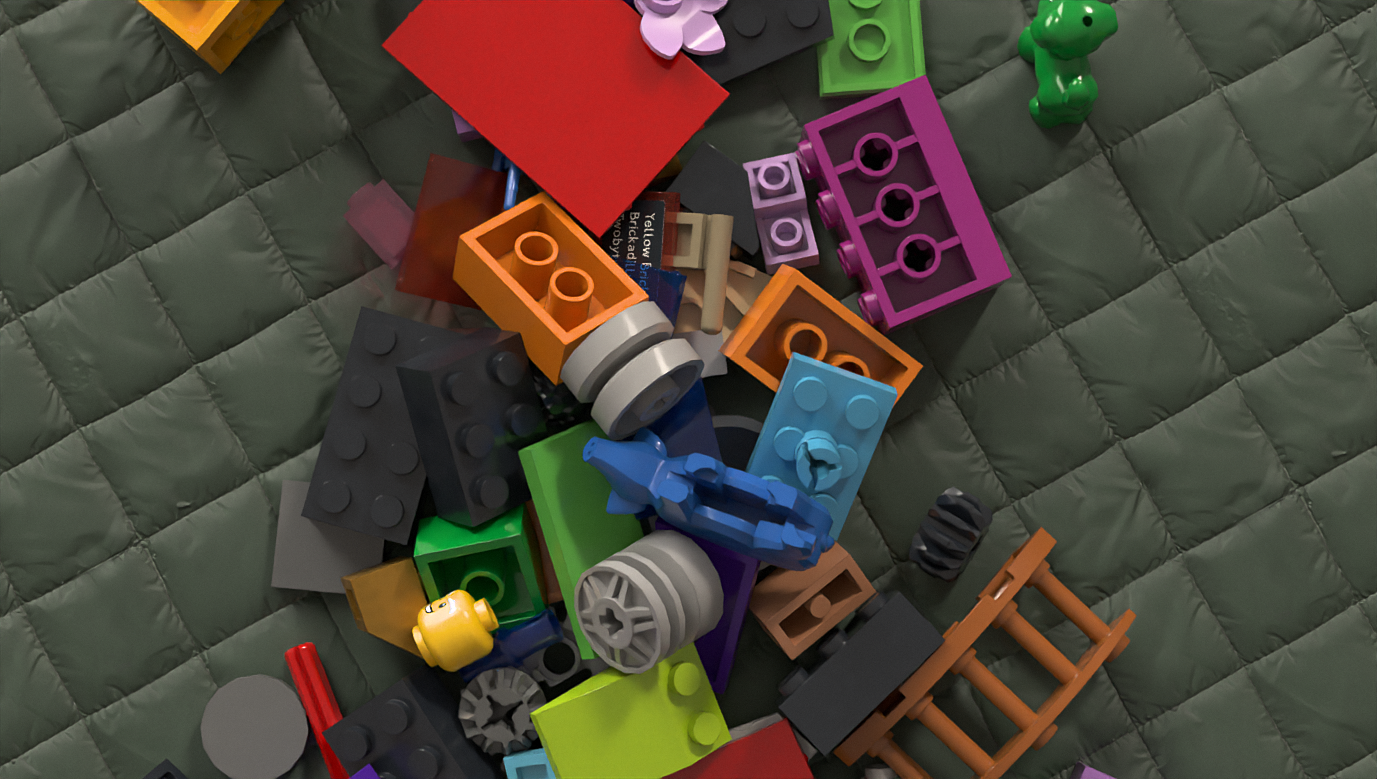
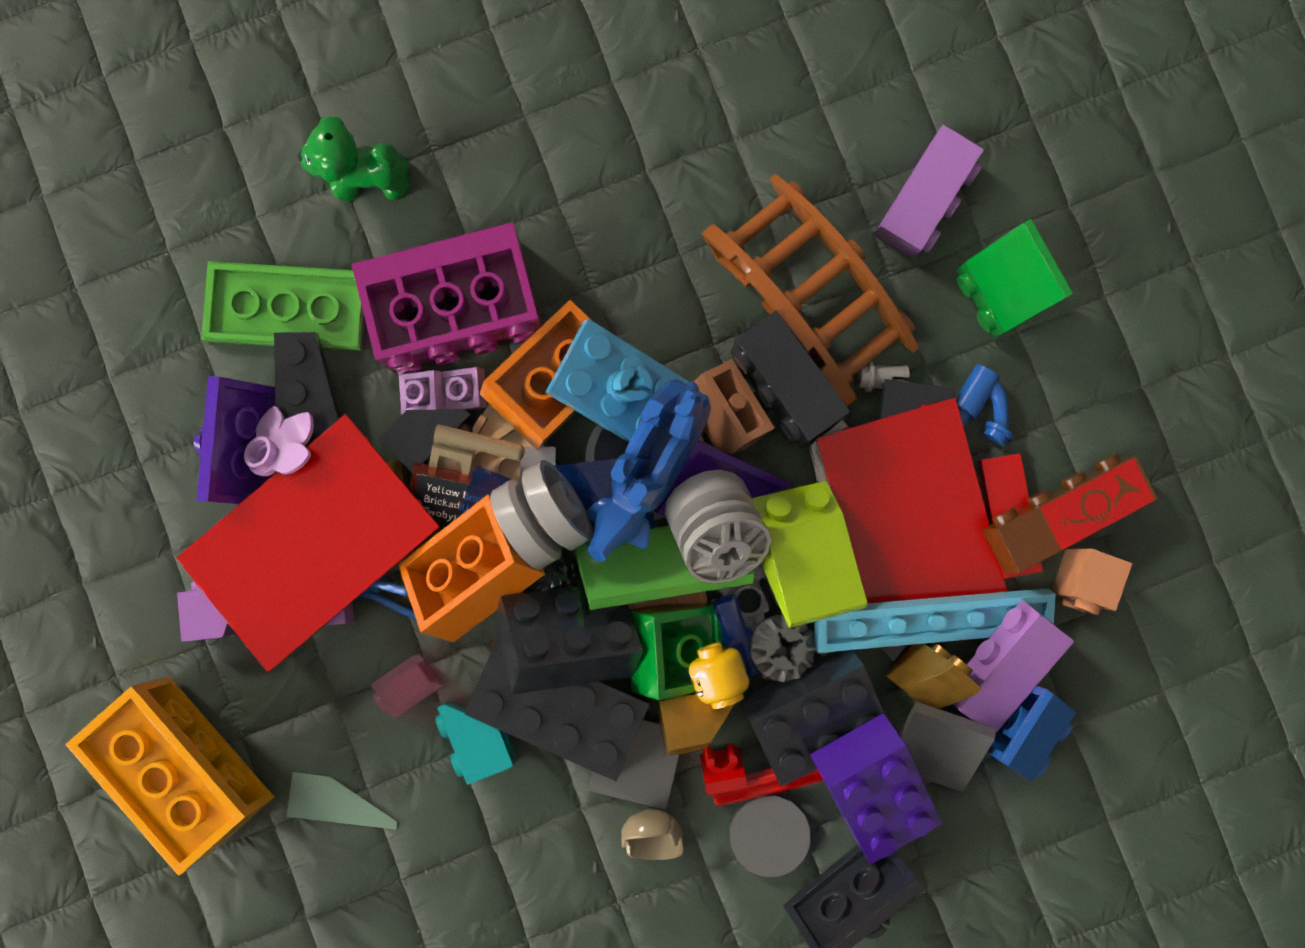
camera: 80 degrees left, 0 degrees up
clear red piece [395,153,508,310] -> none
black gear [909,487,993,583] -> none
none -> sand green sticker [287,772,397,830]
none -> teal slope [435,700,517,785]
none -> dark tan hair [621,809,684,860]
none -> red tile [700,743,747,795]

